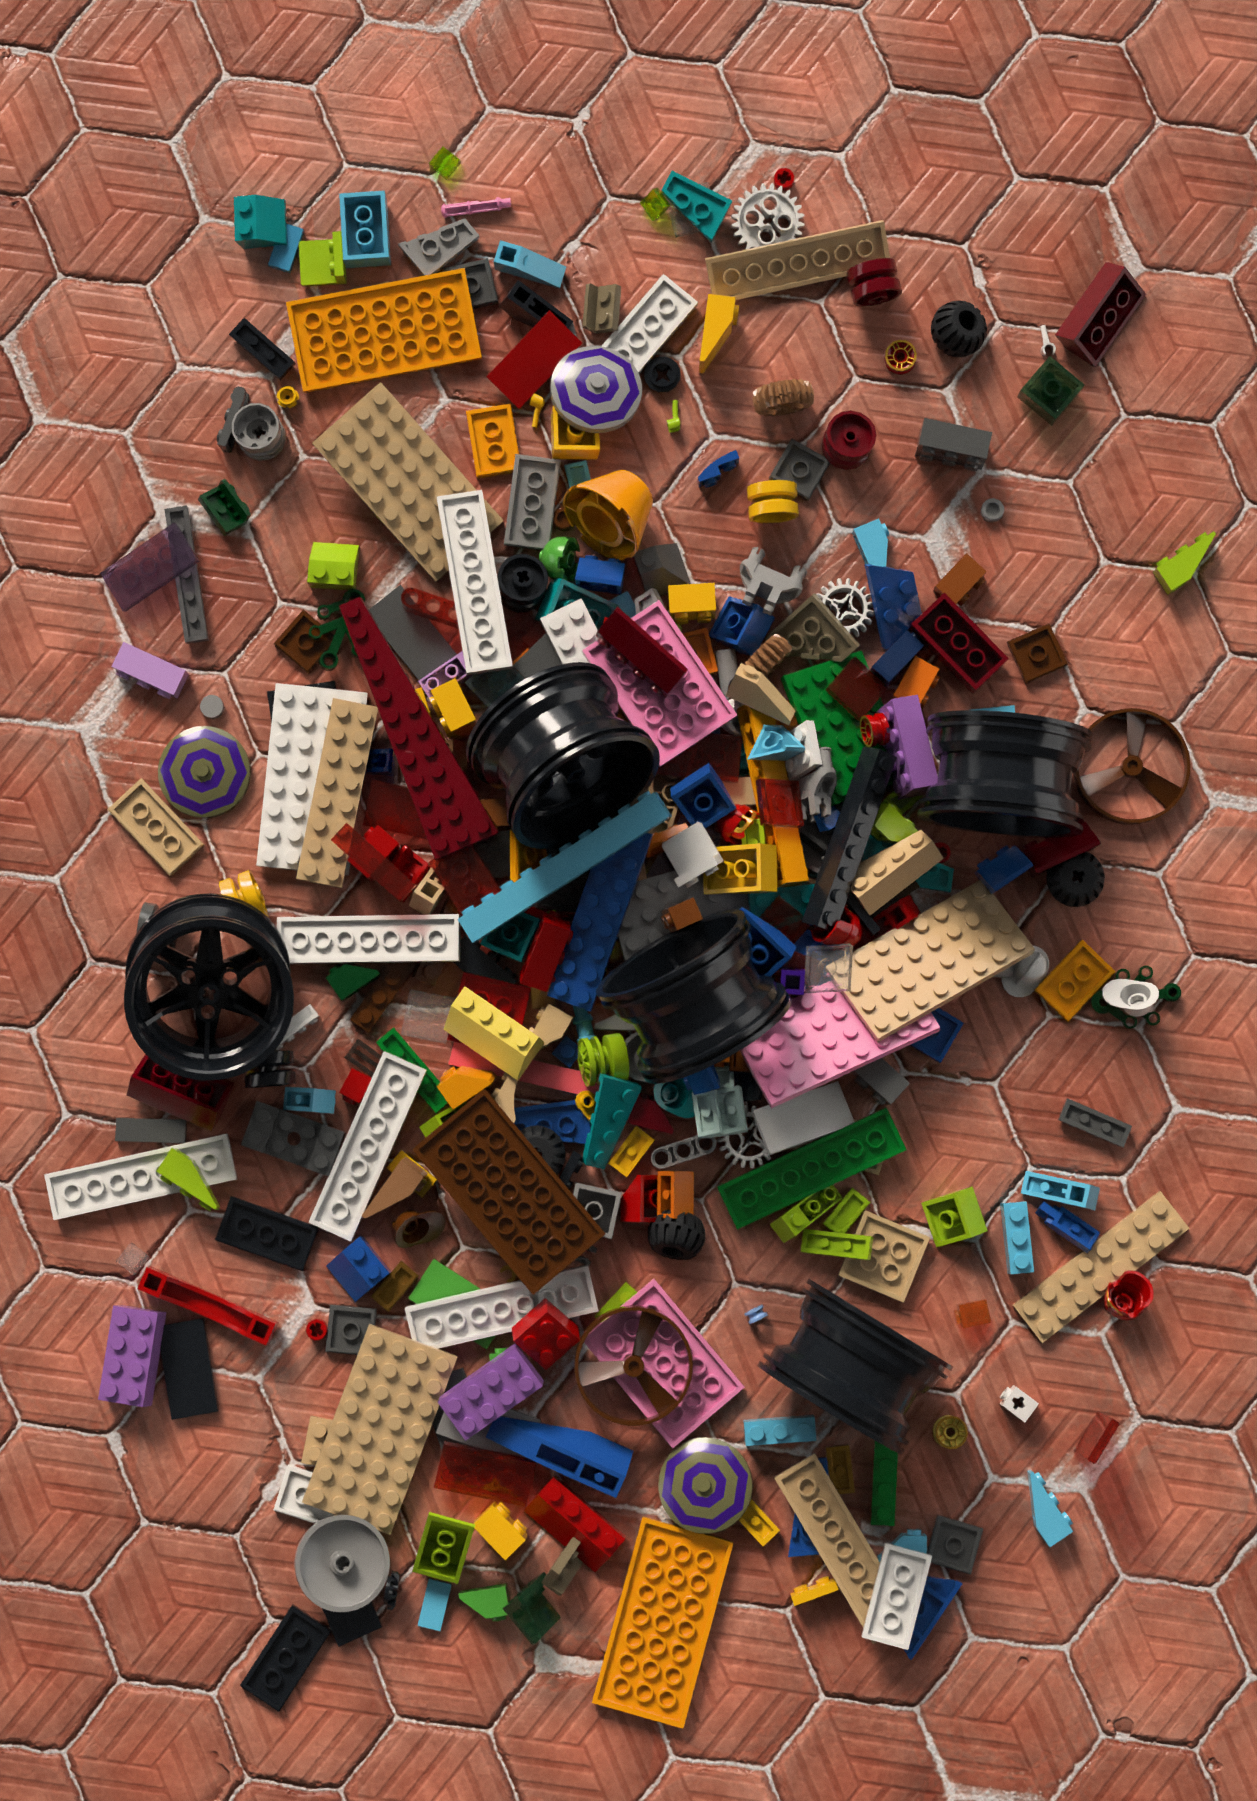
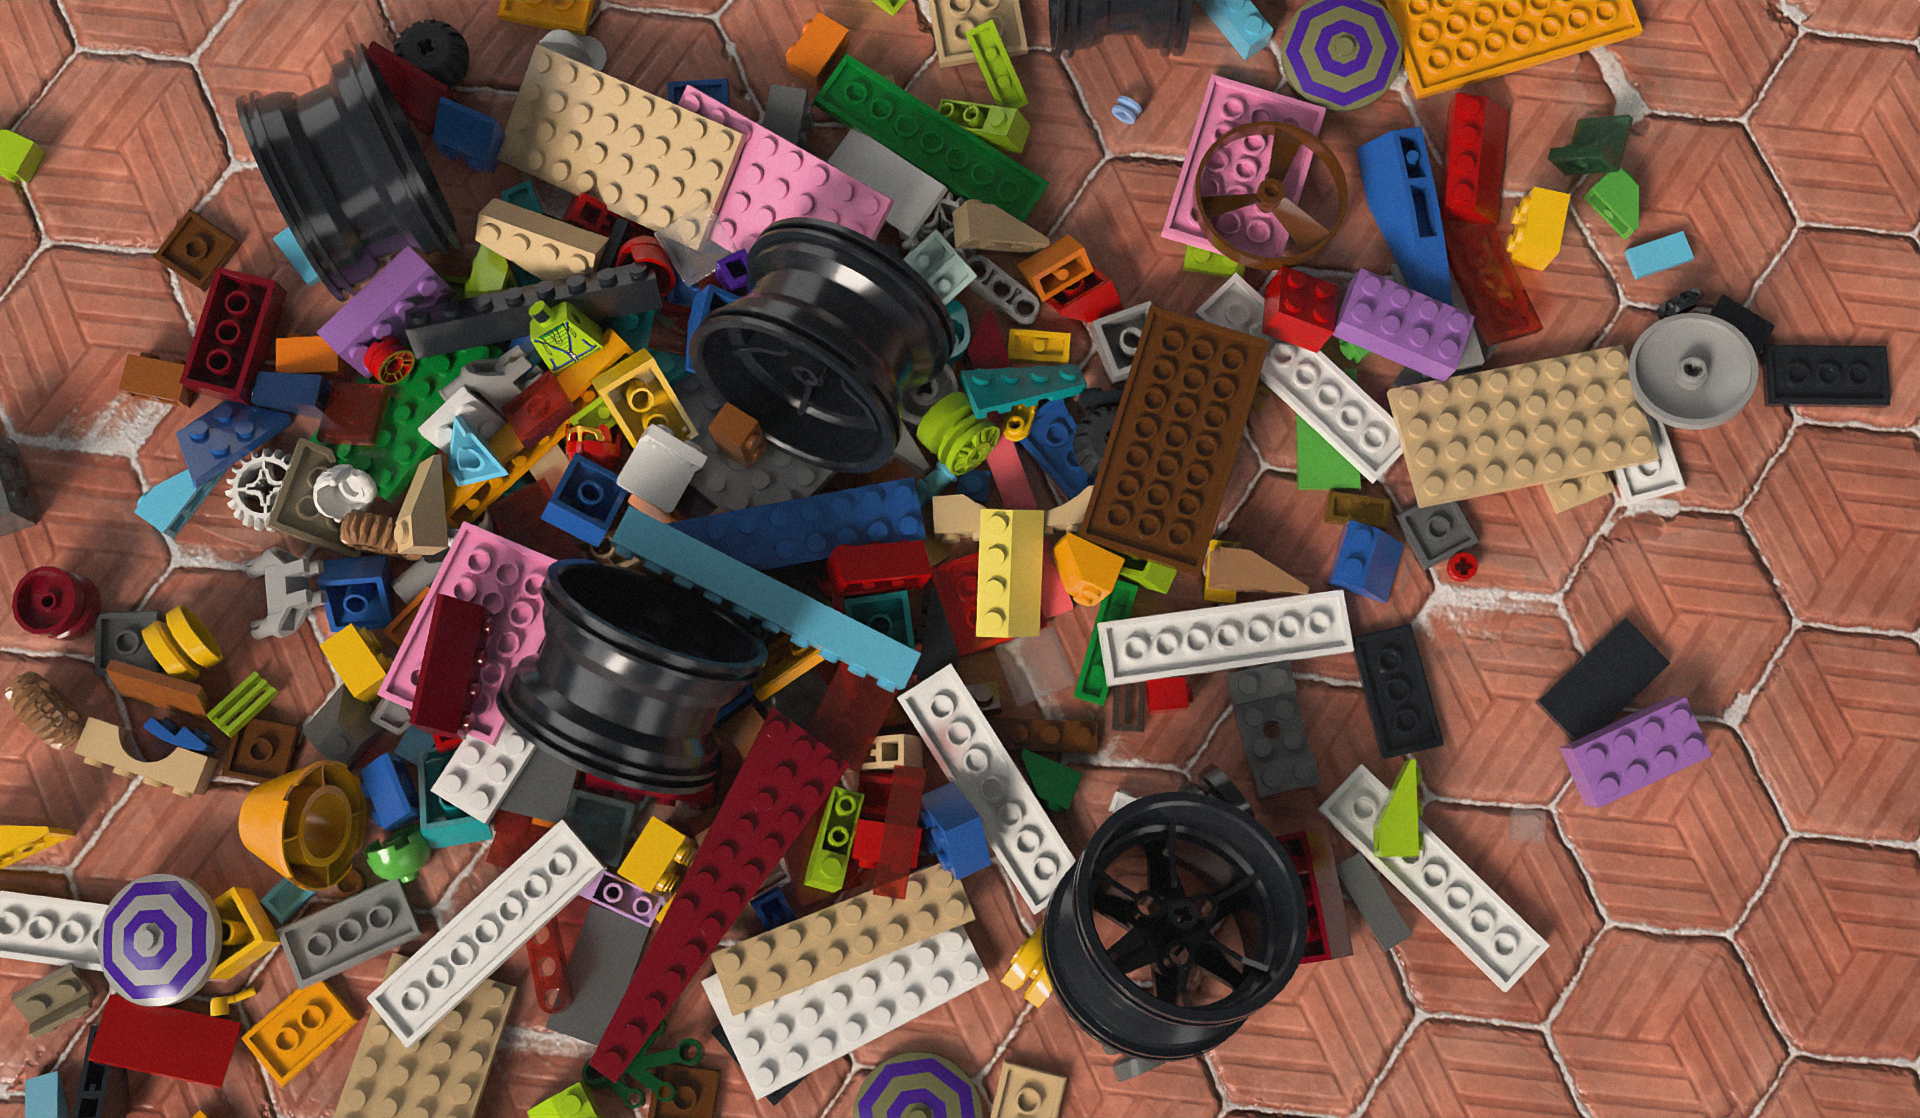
camera: 130 degrees left, 5 degrees down
red arch [137,1266,279,1345] -> none
medium azure slope [283,1087,336,1114] -> none
reddish brown piece [392,1210,446,1248] -> none
lime slope [412,1512,475,1584] -> none
black wheel [497,554,548,613] -> none
dark tan bracket [541,1537,583,1596] -> none
black gear [644,357,681,393] -> none
black wheel [648,1209,705,1260] -> none
lime hand [666,400,680,433] -> none
lime tile [823,1187,871,1233] -> none
light grey tile [981,498,1004,522] -> none
reddish brown piece [1073,708,1191,825] -> none
none -> tan arch [74,717,218,799]
none -> dark orange tile [106,660,213,722]
none -> lime tile [207,671,279,738]
none -> reddish brown tile [221,714,302,784]
none -> white hair [313,464,377,523]
none -> lime torso [529,301,604,376]
none -> orange brick [785,12,850,89]
none -> lime slope [803,786,864,893]
none -> blue brick [918,781,991,880]
none -> tan slope [952,199,1050,254]

